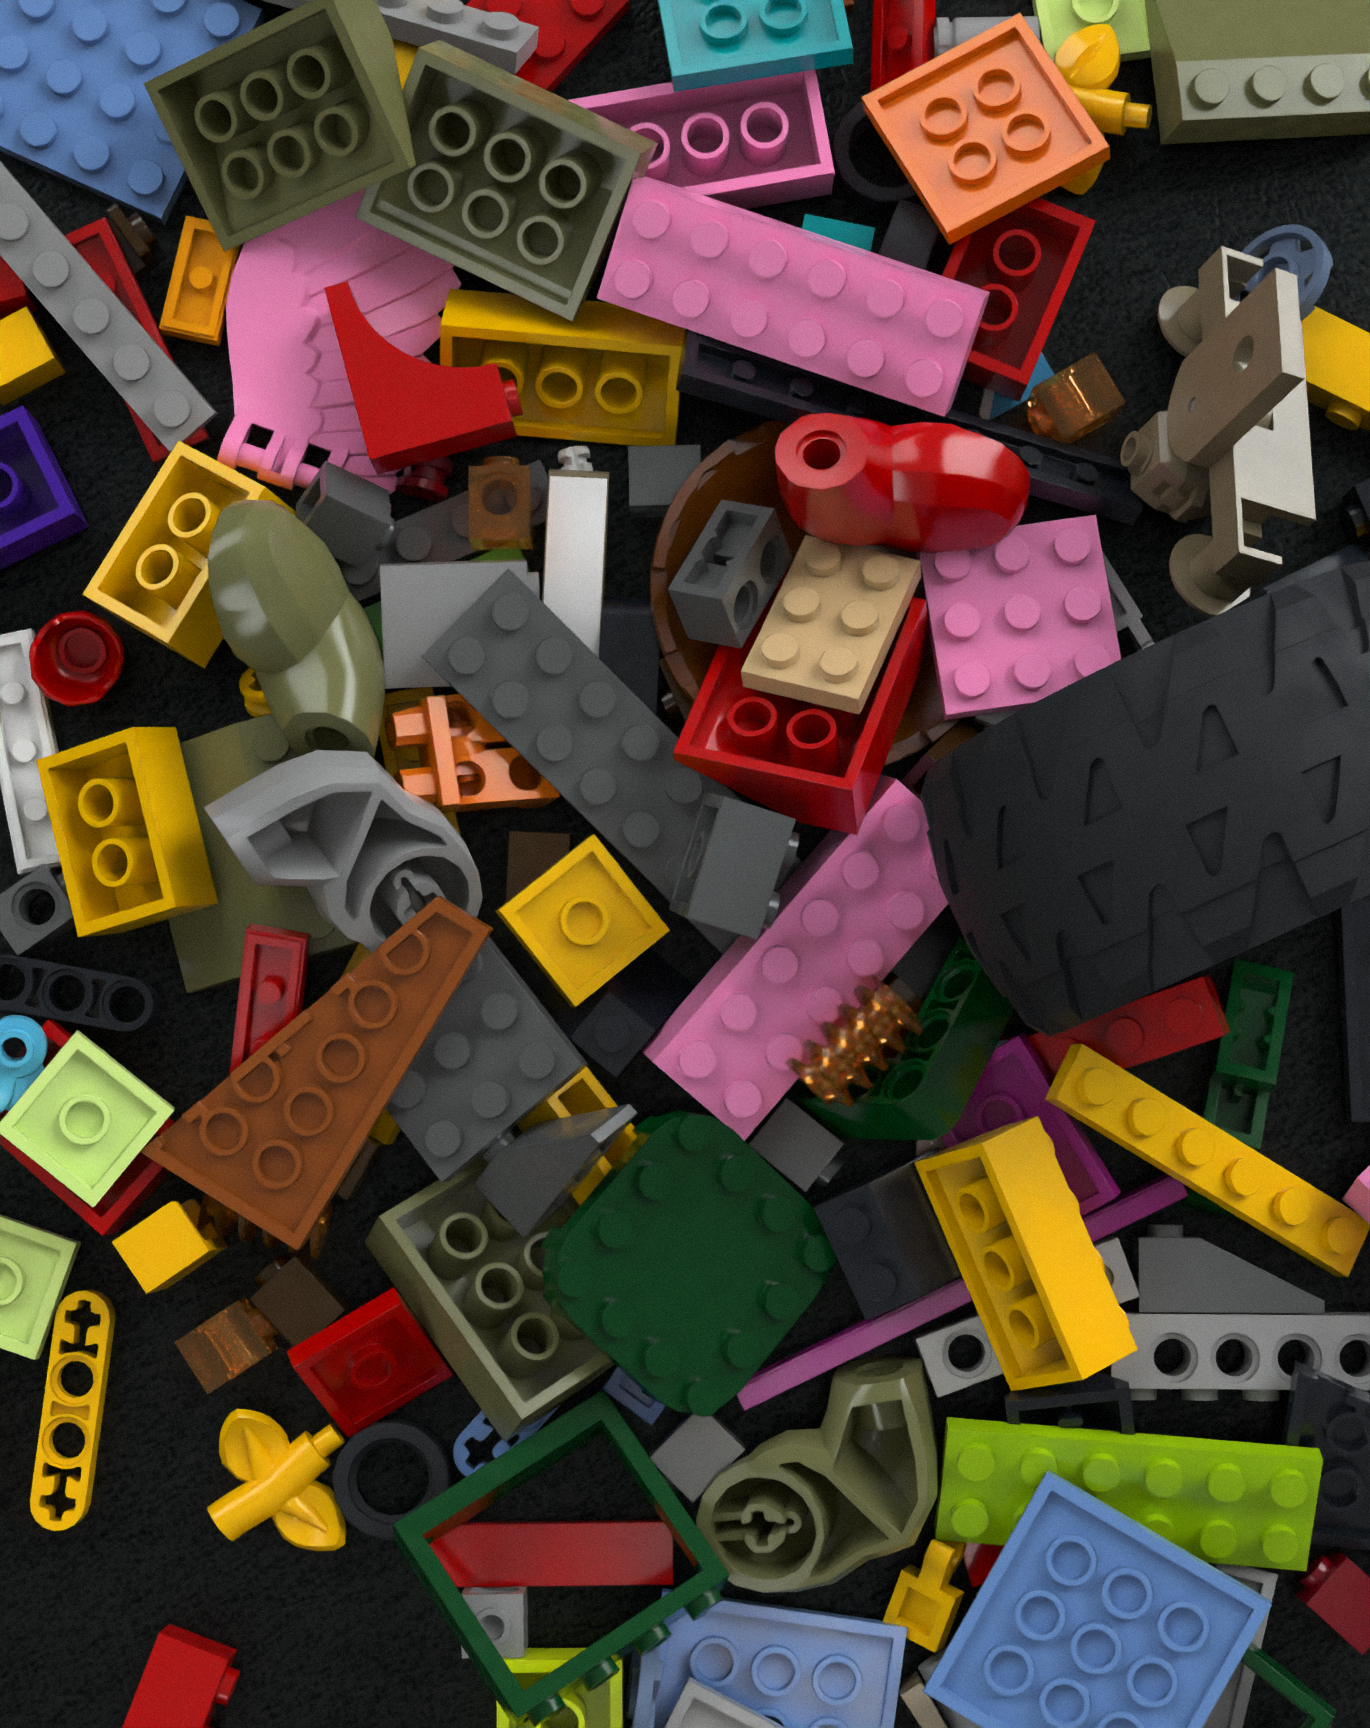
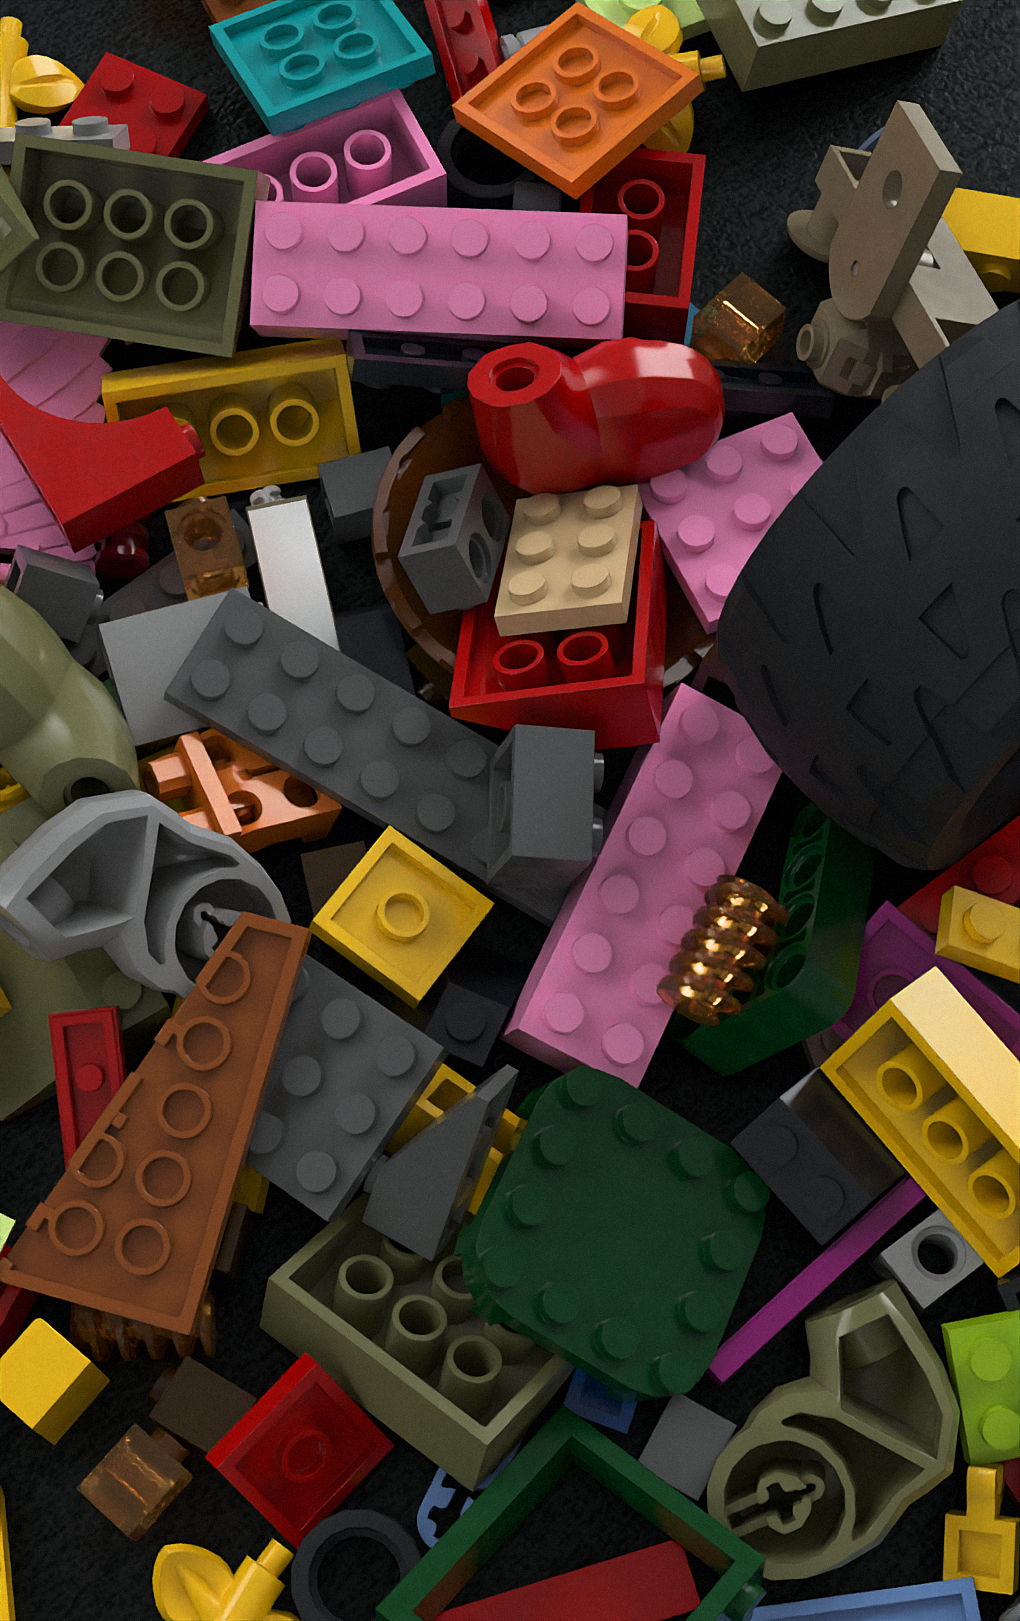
camera: 20 degrees left, 15 degrees down
dark grey brick [748,1097,845,1192] -> none

